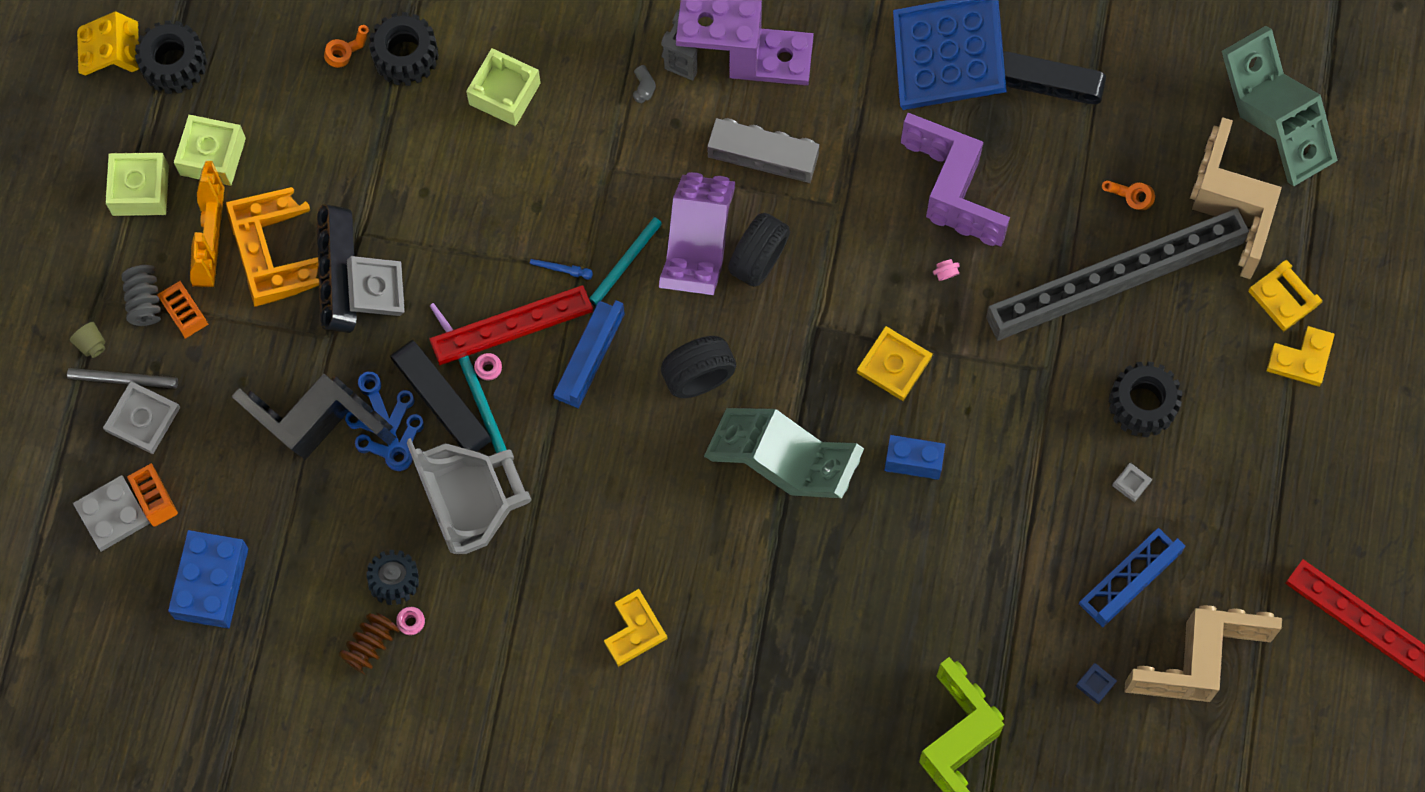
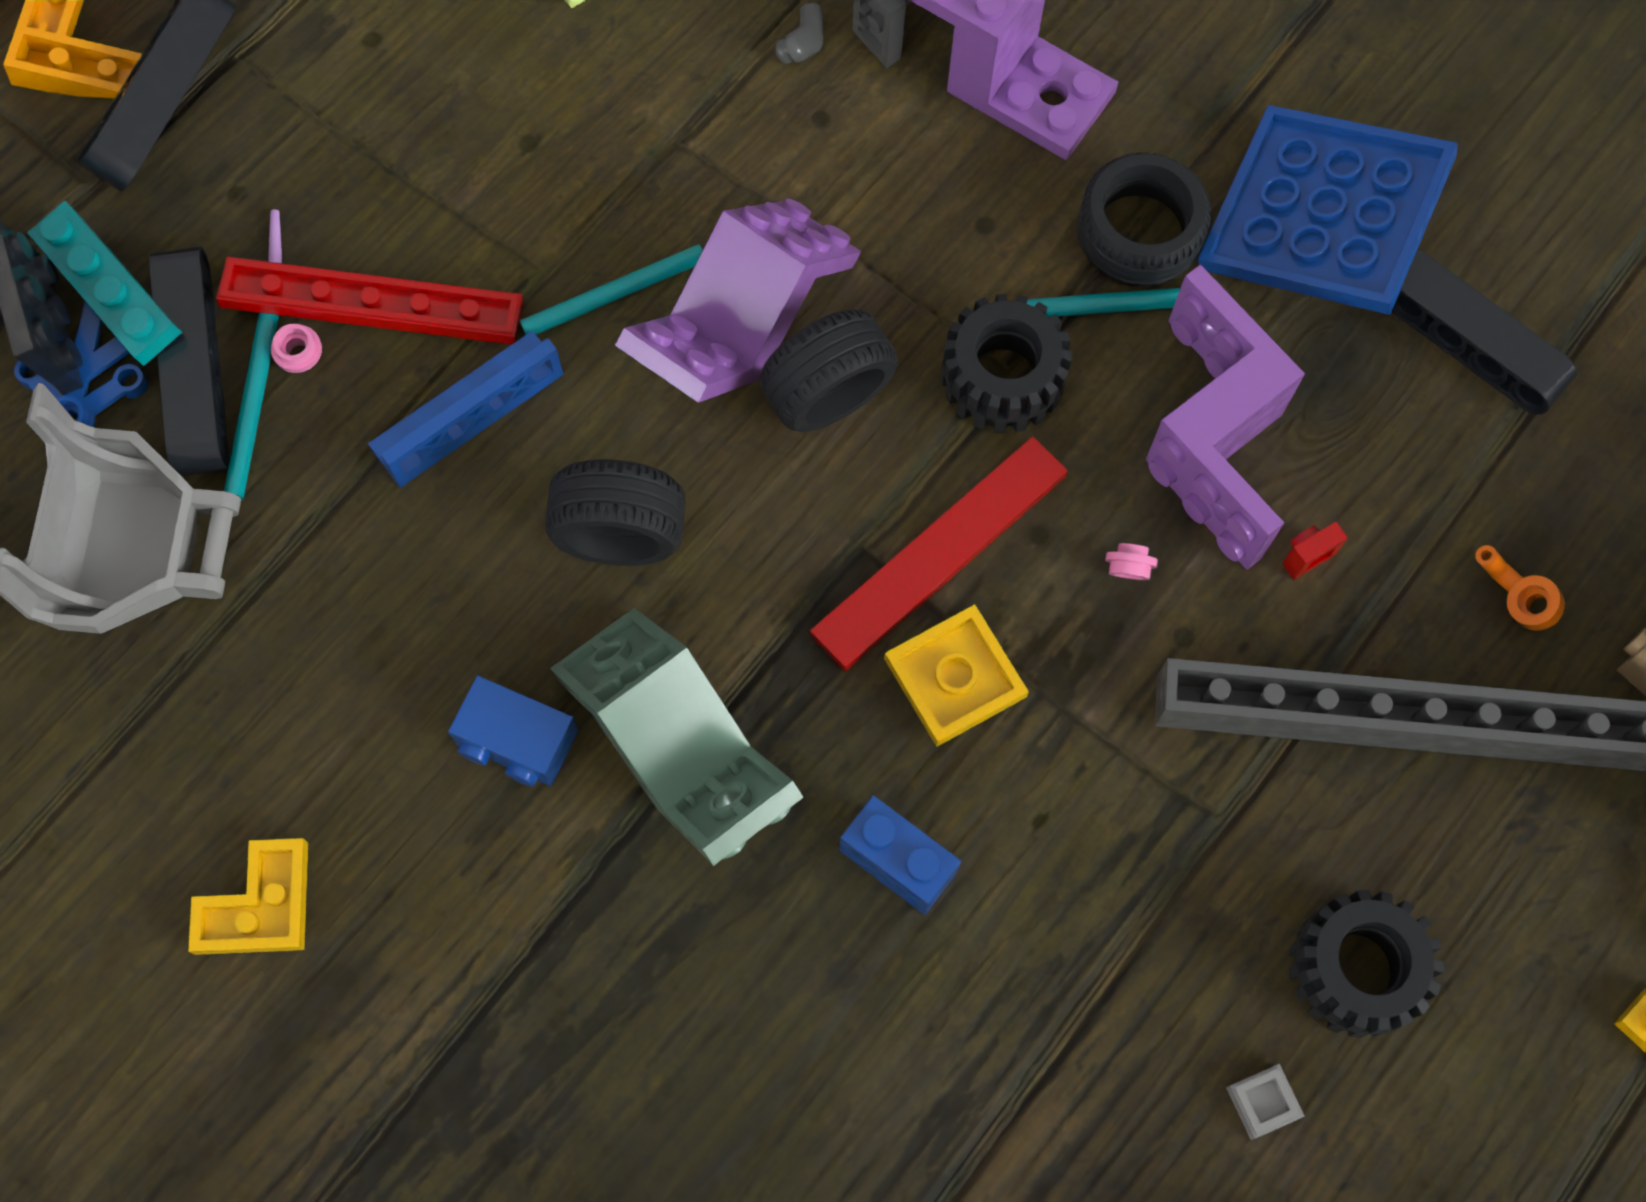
camera: 25 degrees right, 0 degrees up
light grey plate [347,256,405,316] -> none
blue piece [530,259,593,280] -> none
light grey brick [708,118,820,183] -> none
none -> teal plate [27,201,182,366]
none -> blue brick [448,675,579,787]
none -> red tile [810,436,1068,672]
none -> black tyre [941,294,1072,433]
none -> teal bar [1027,288,1180,317]
none -> black tyre [1077,152,1211,287]
none -> red plate [1282,522,1348,580]

